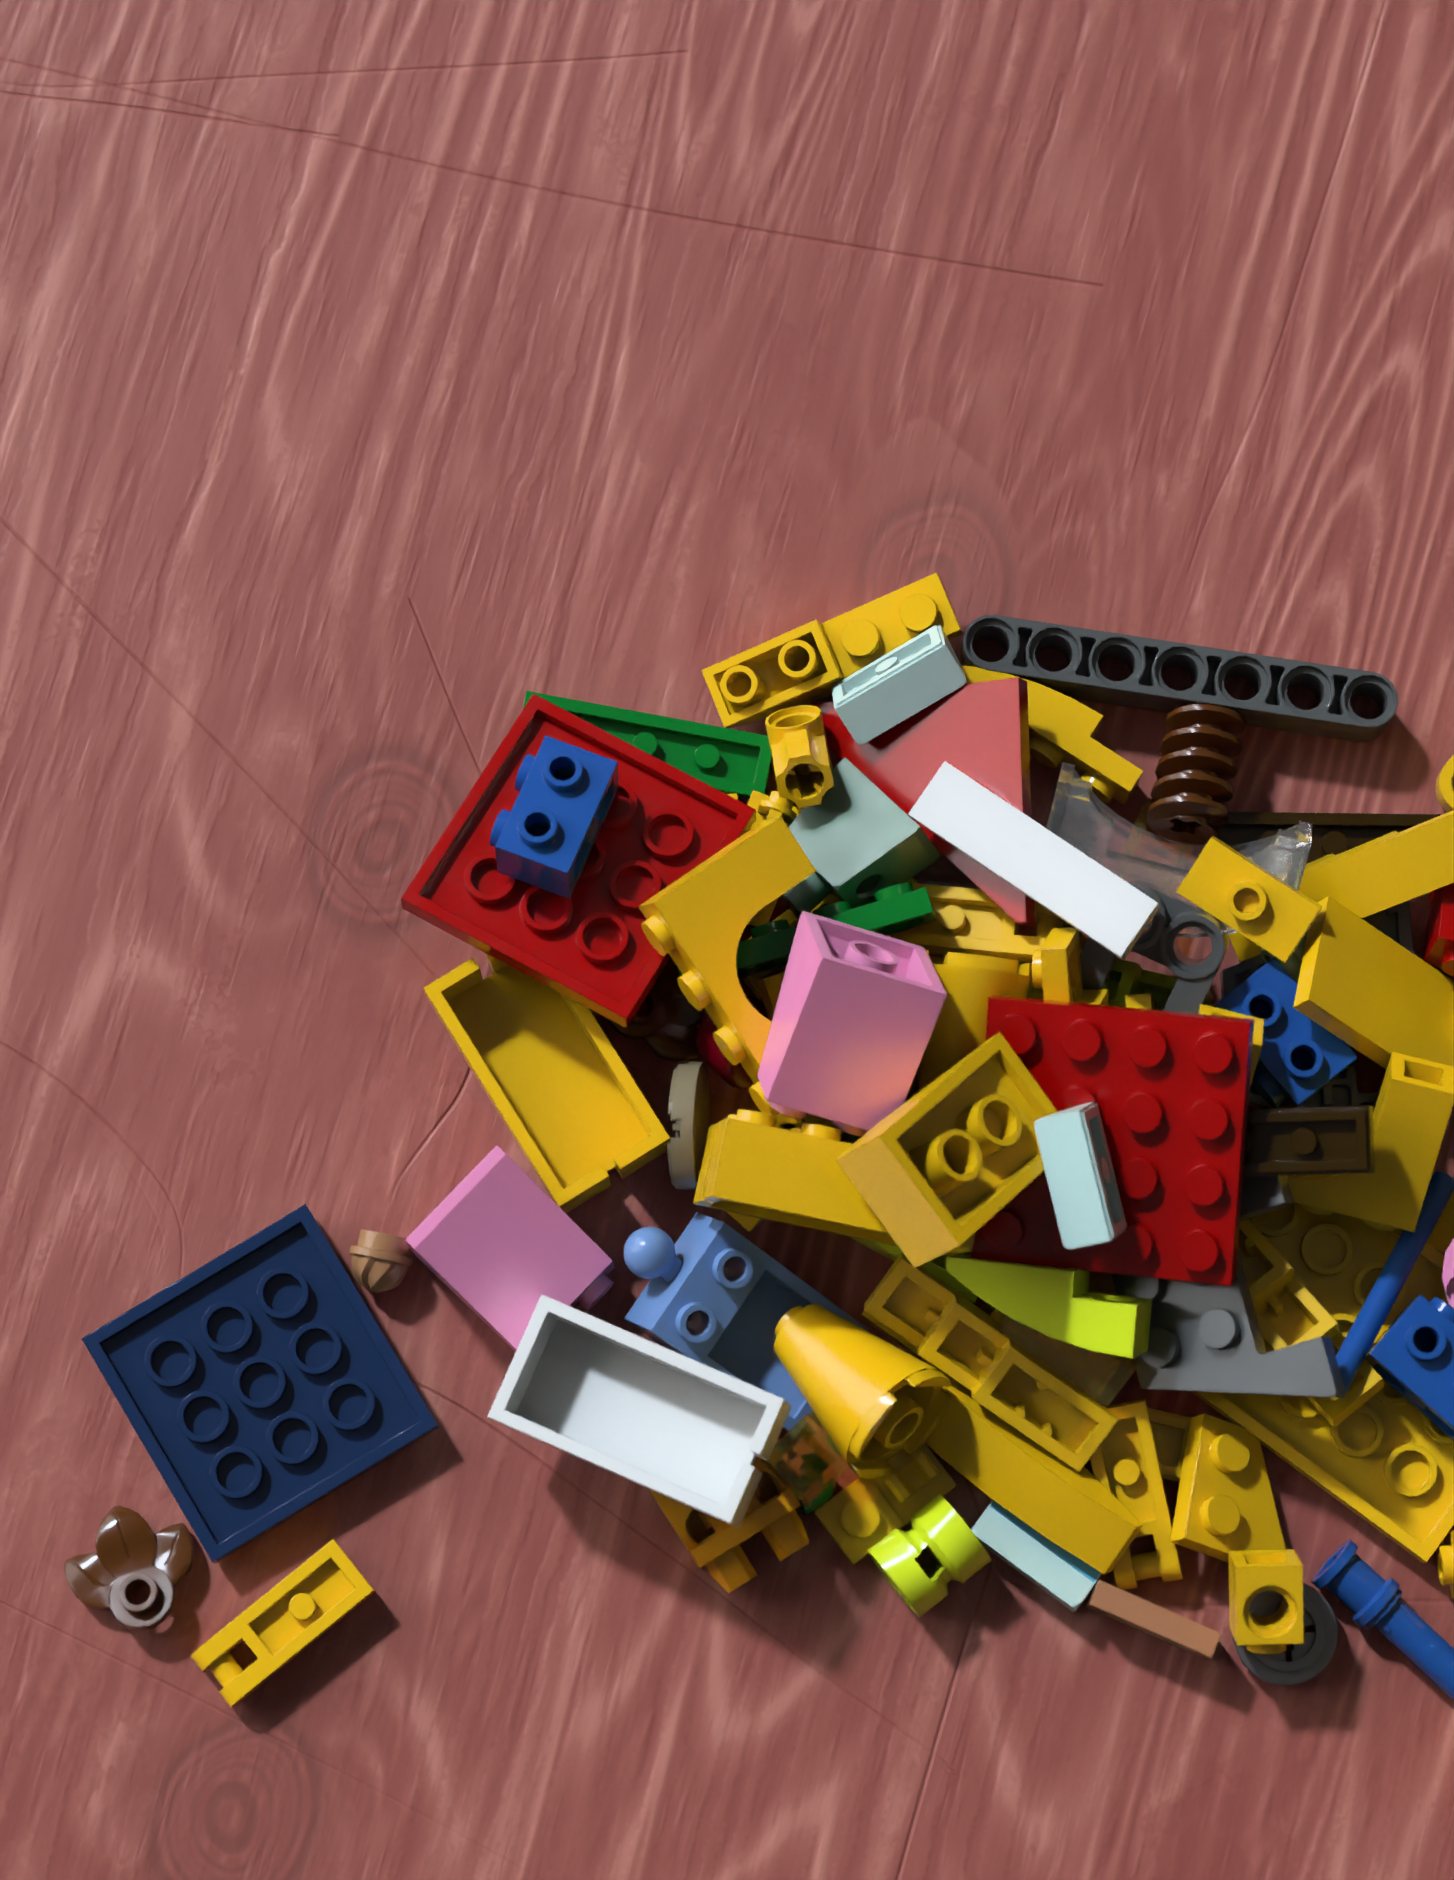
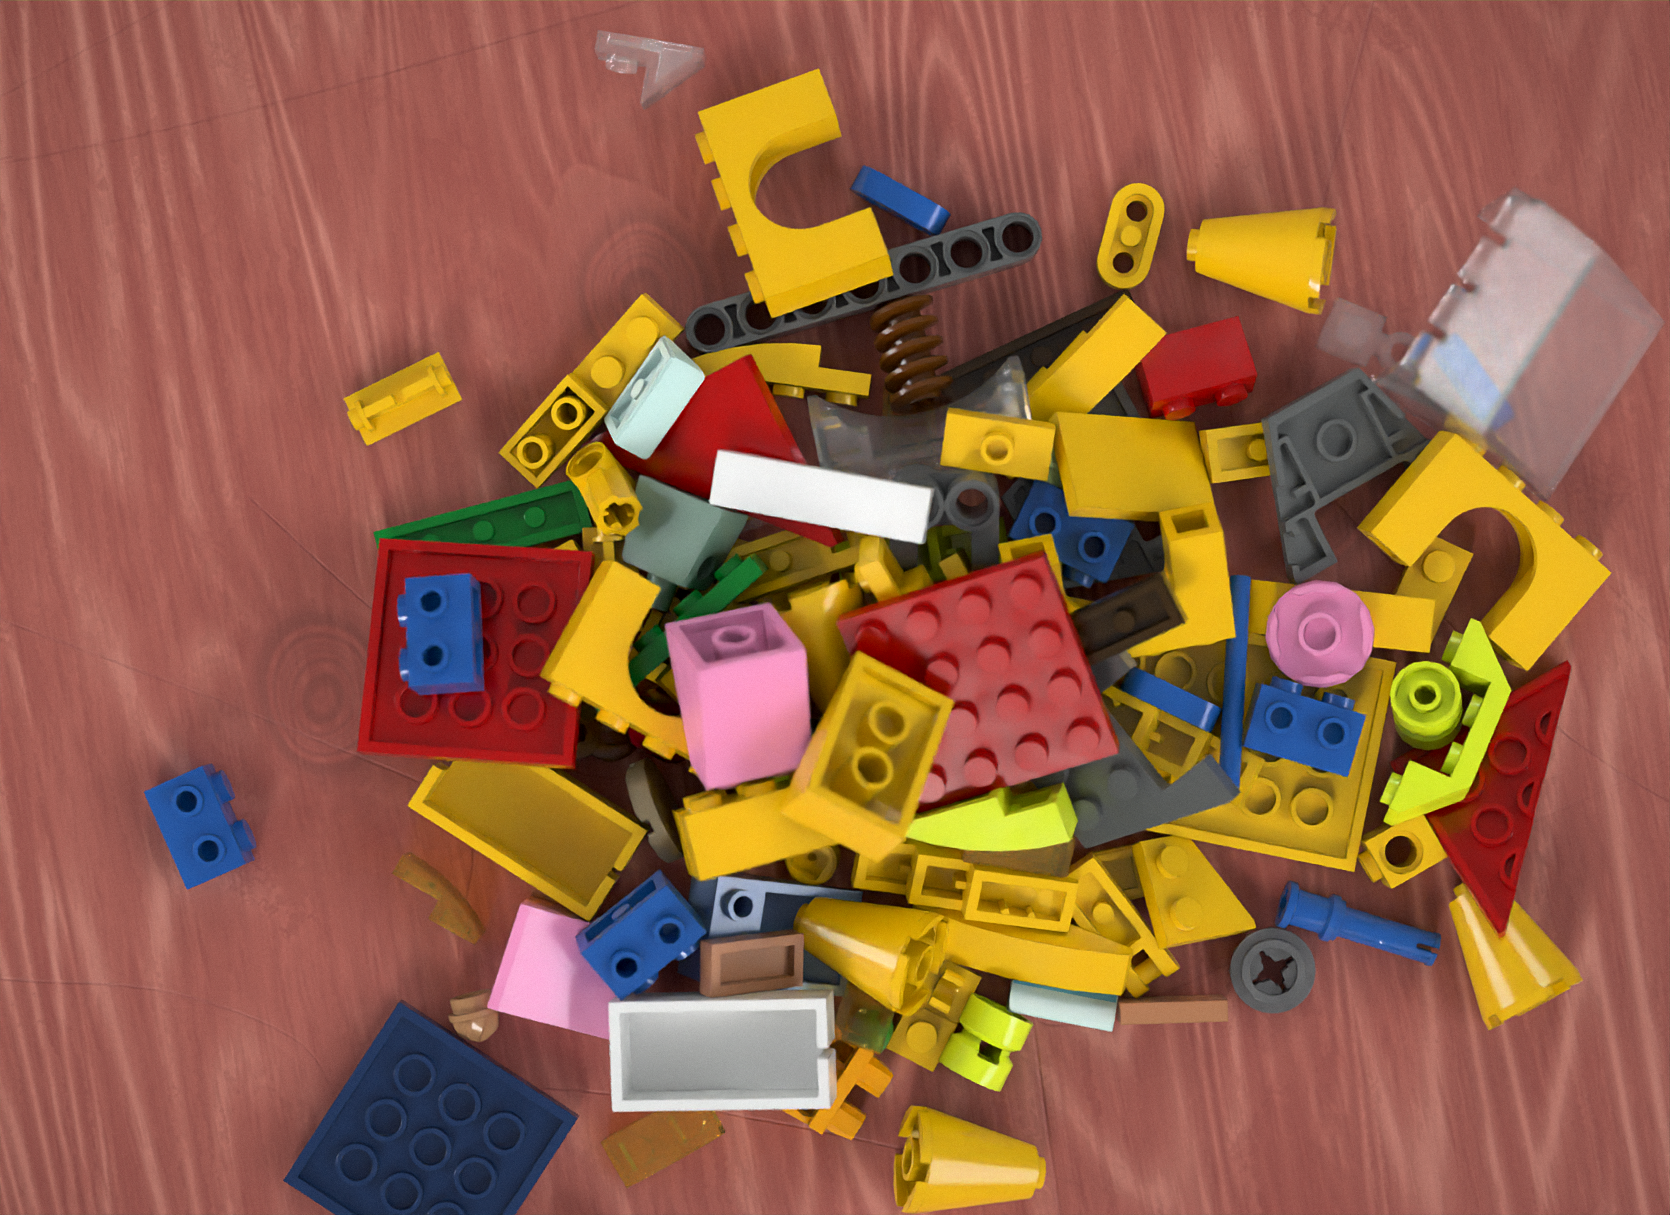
camera: 25 degrees left, 10 degrees up
light aqua slope [1034,1101,1127,1249] -> none
yellow brick [1228,1549,1304,1654] -> none
none -> blue brick [144,763,256,890]
none -> yellow hinge [343,352,463,446]
none -> clear yellow slope [392,851,486,945]
none -> blue brick [575,869,706,1001]
none -> clear slope [594,30,706,110]
none -> clear yellow slope [600,1110,726,1188]
none -> yellow arch [694,68,893,318]
none -> nougat tile [699,929,804,998]
none -> yellow tile [784,844,840,885]
none -> blue beam [850,165,951,237]
none -> yellow cone [893,1105,1046,1214]
none -> blue beam [1119,667,1222,733]

